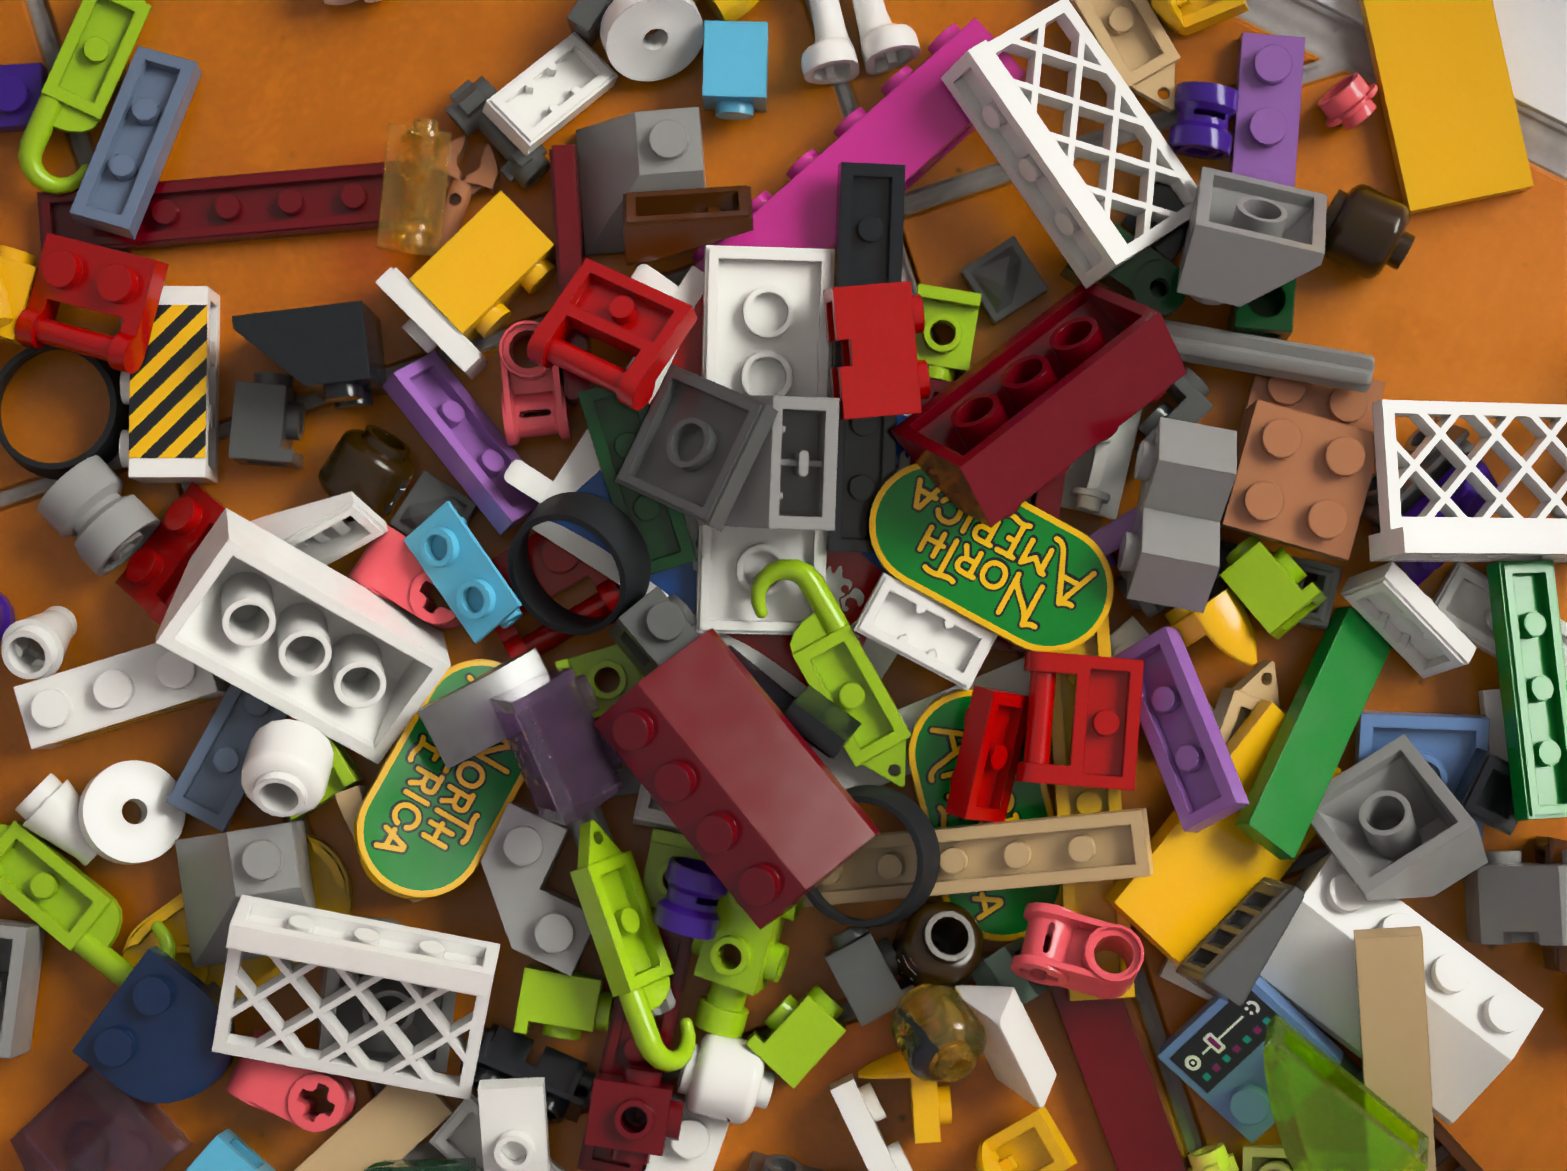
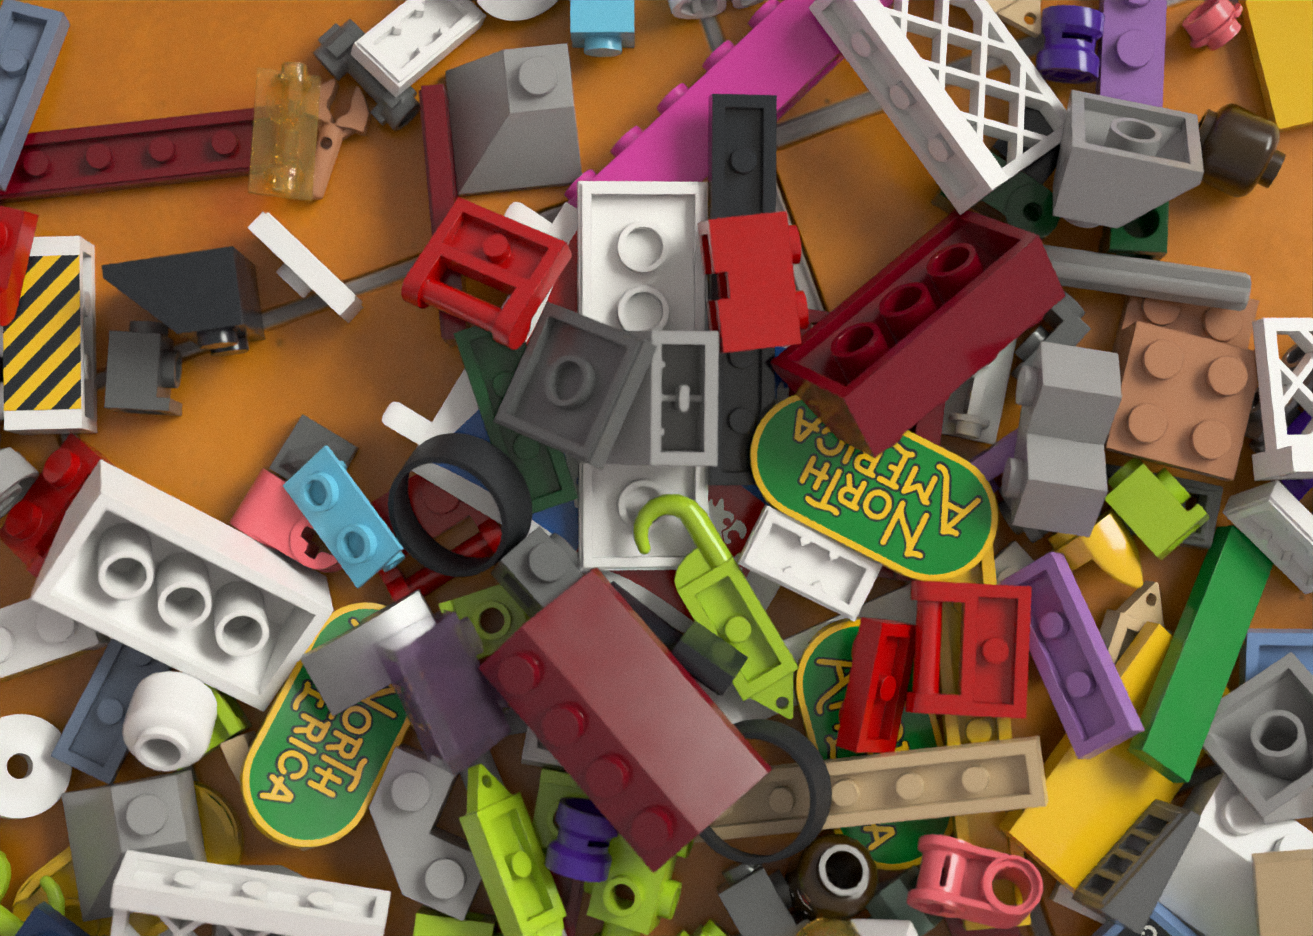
camera: 10 degrees left, 0 degrees up
white slope [250,491,388,565] -> none
dark brown head [318,425,414,522] -> none
medium lavender plate [382,351,539,535] -> none
yellow brick [409,190,557,342] -> none
coral piece [499,320,572,446] -> none
reddish brown slope [623,185,754,266] -> none
lime brick [915,283,982,382] -> none
dark grey tile [960,236,1048,326] -> none

